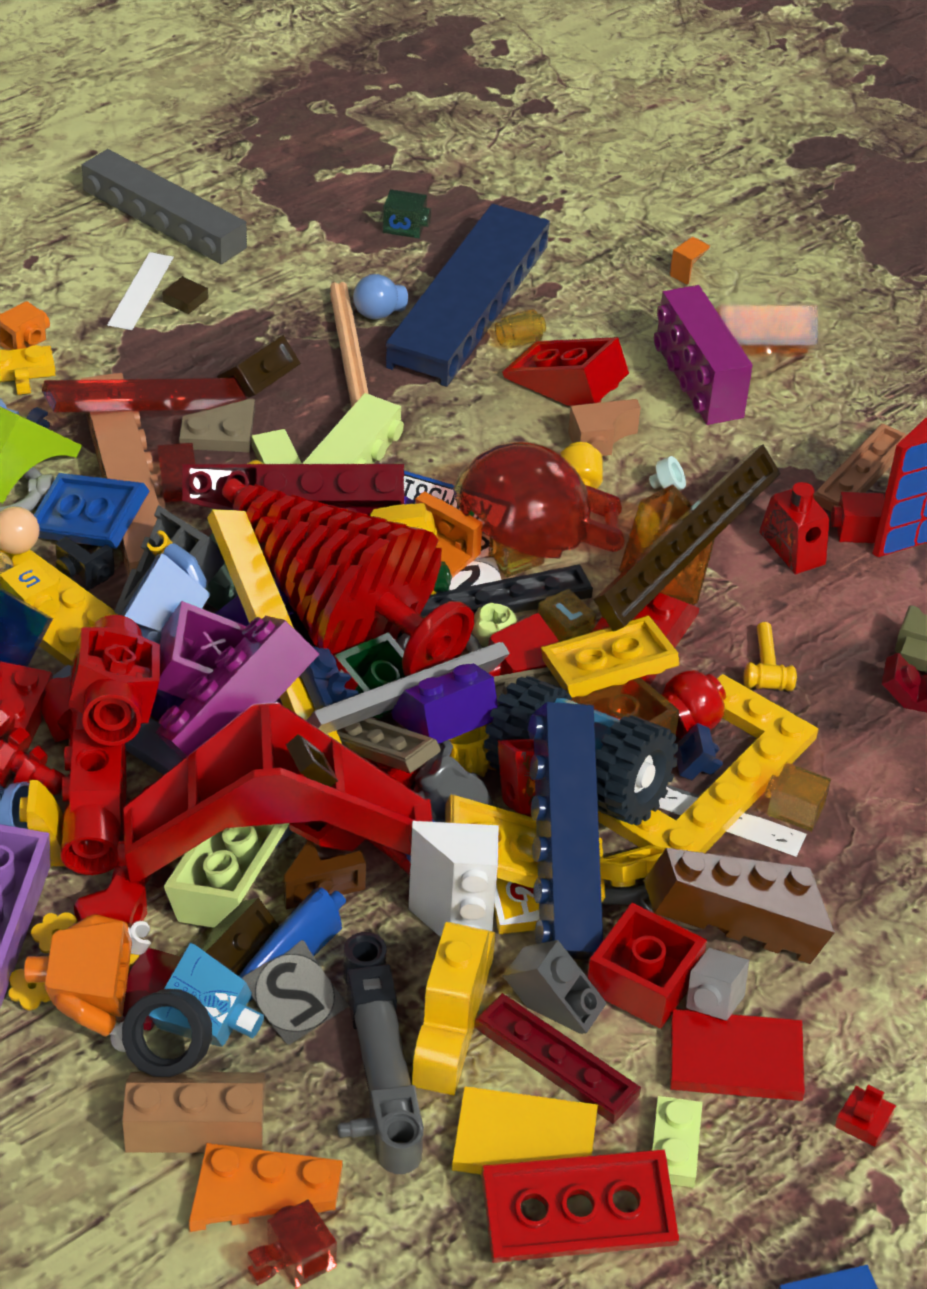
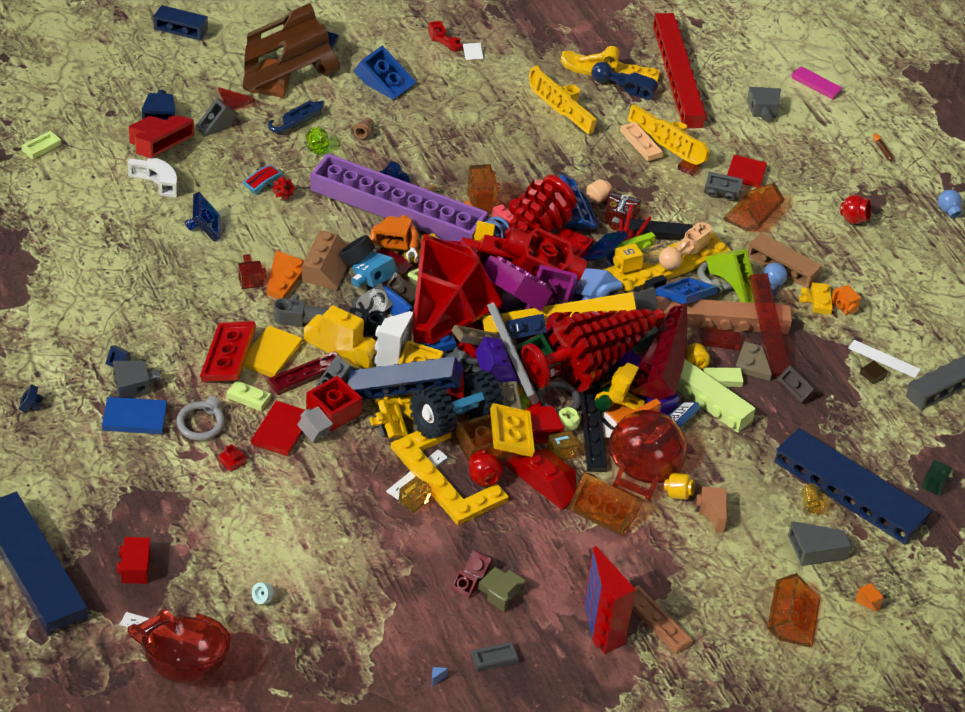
camera: 105 degrees right, 0 degrees up
dark brown tile [286,734,338,787] -> none
light nougat axle [330,282,369,408] -> none
medium blue piece [353,274,408,320] -> none
red slope [502,337,629,406] -> none
dark brown plate [593,444,781,632] -> none
reddish brown wedge [644,848,835,964] -> none
light aqua tile [649,456,686,494] -> none
magenta brick [654,285,753,425] -> none
dark blue tile [675,723,723,780] -> none
yellow piece [743,622,797,691] -> none
red torso [759,482,829,575] -> none
none -> light grey piece [176,396,225,441]
none -> dark grey slope [788,522,852,566]

